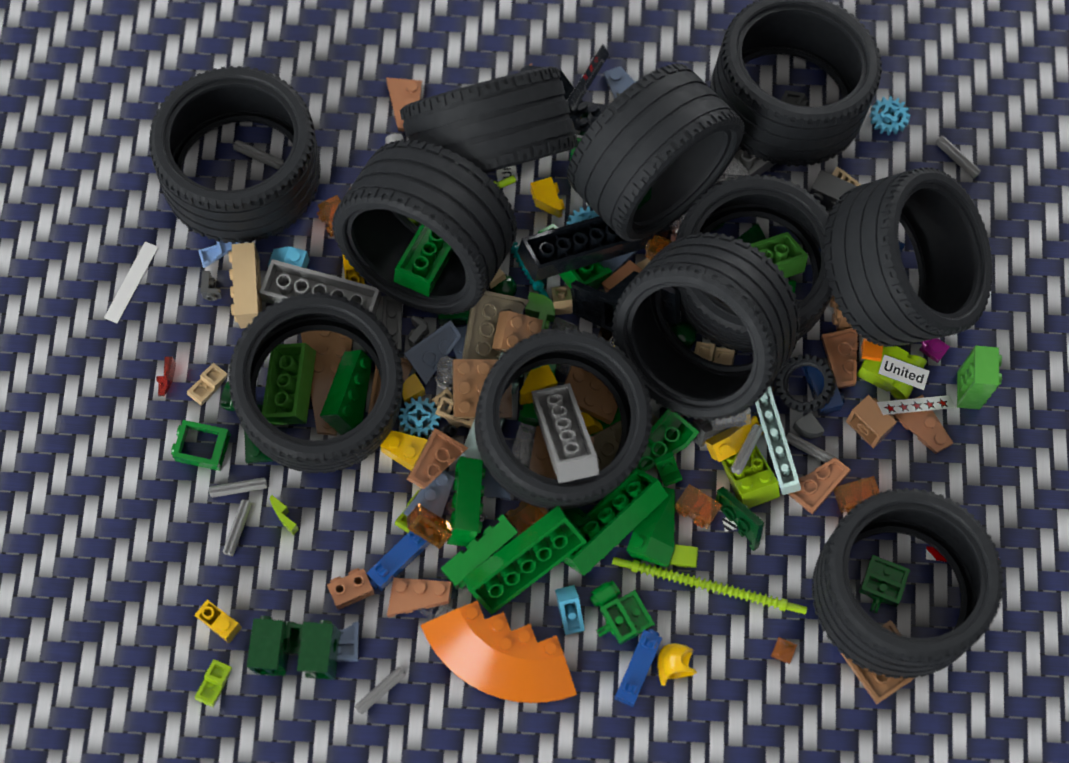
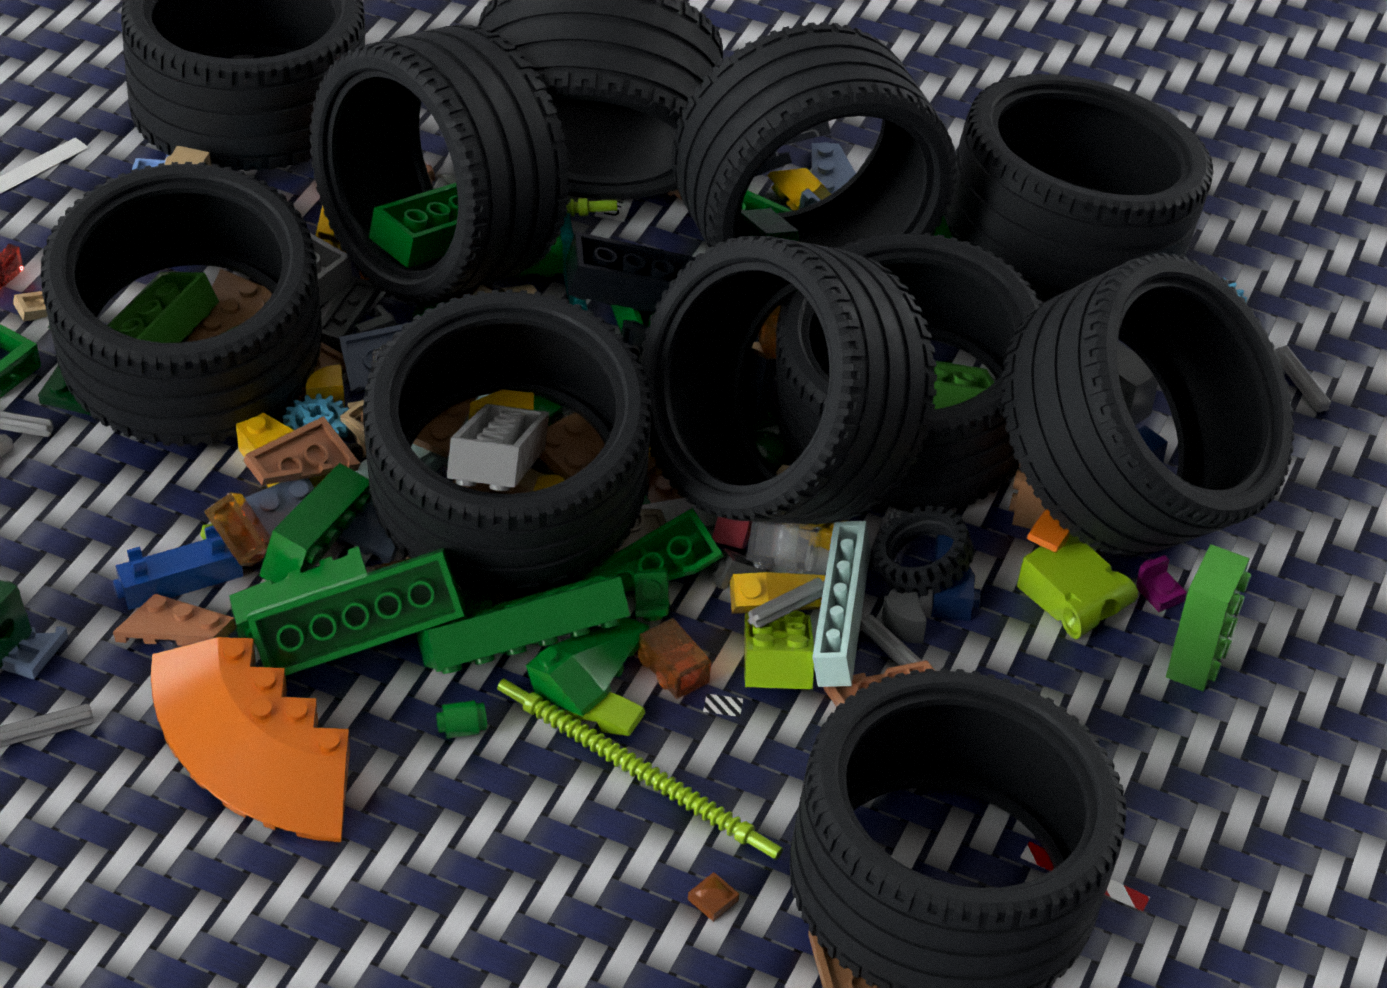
camera: 20 degrees right, 25 degrees down
lime slope [269,495,299,535] -> none
nougat brick [327,568,375,610] -> none
yellow slope [530,177,565,218] -> none
medium azure slope [555,585,585,635] -> none
green plate [596,590,655,645] -> none
blue brick [614,629,662,707] -> none
yellow piece [657,643,697,686] -> none
dark green wing [715,487,764,551] -> none
nougat wing [821,328,858,389] -> none
medium nougat brick [846,395,897,449] -> none
green plate [859,555,910,613] -> none
white sticker [877,395,955,415] -> none
white sticker [878,355,930,390] -> none
nougat wing [892,395,953,454] -> none

